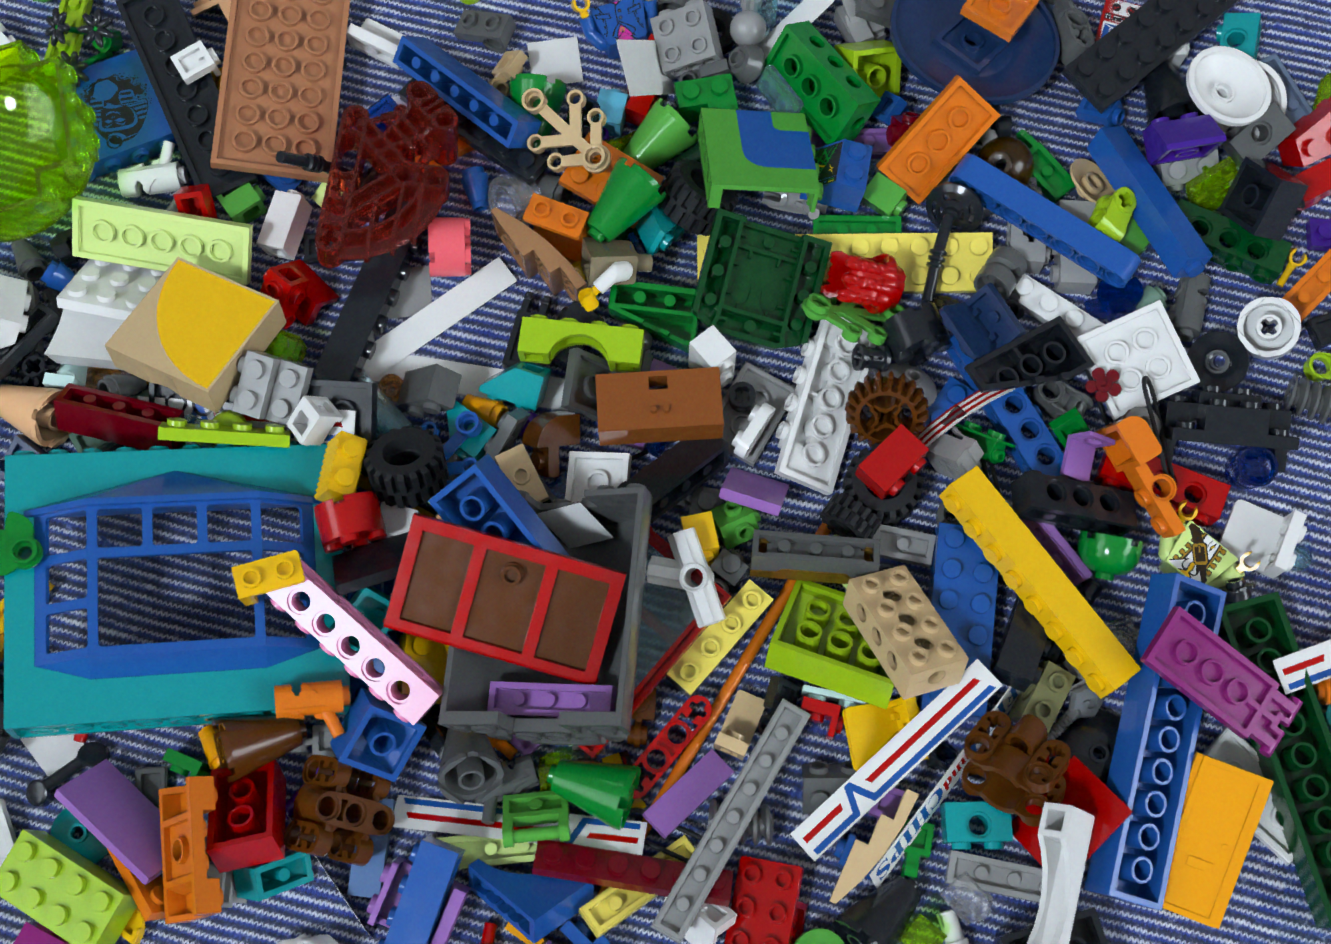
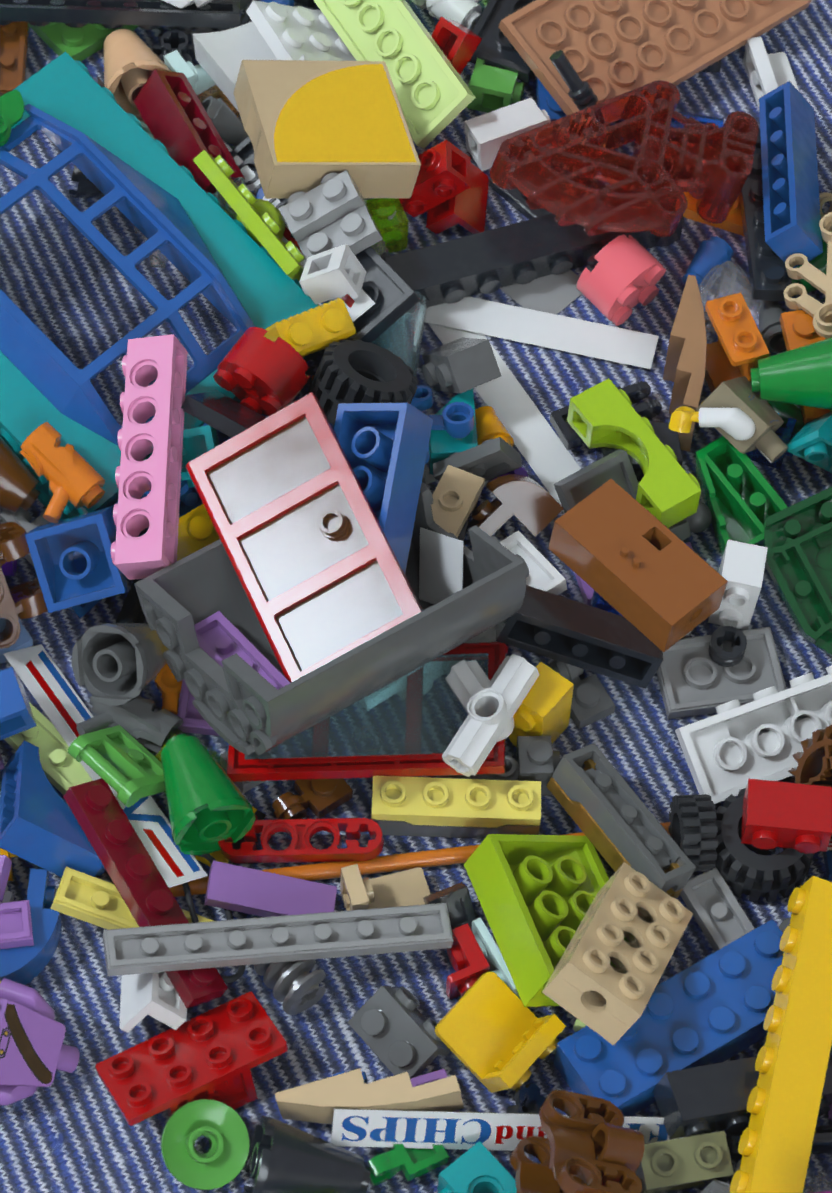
camera: 45 degrees right, 15 degrees down
yellow bracket [231,550,306,606] -> none
clear orange plate [378,374,403,402] -> none
teal slope [479,361,552,411] -> none
bright green brick [709,501,761,550] -> none
medium lavender tile [719,467,789,516] -> none
white plate [731,402,776,459] -> none
white sticker [790,659,1003,862] -> none

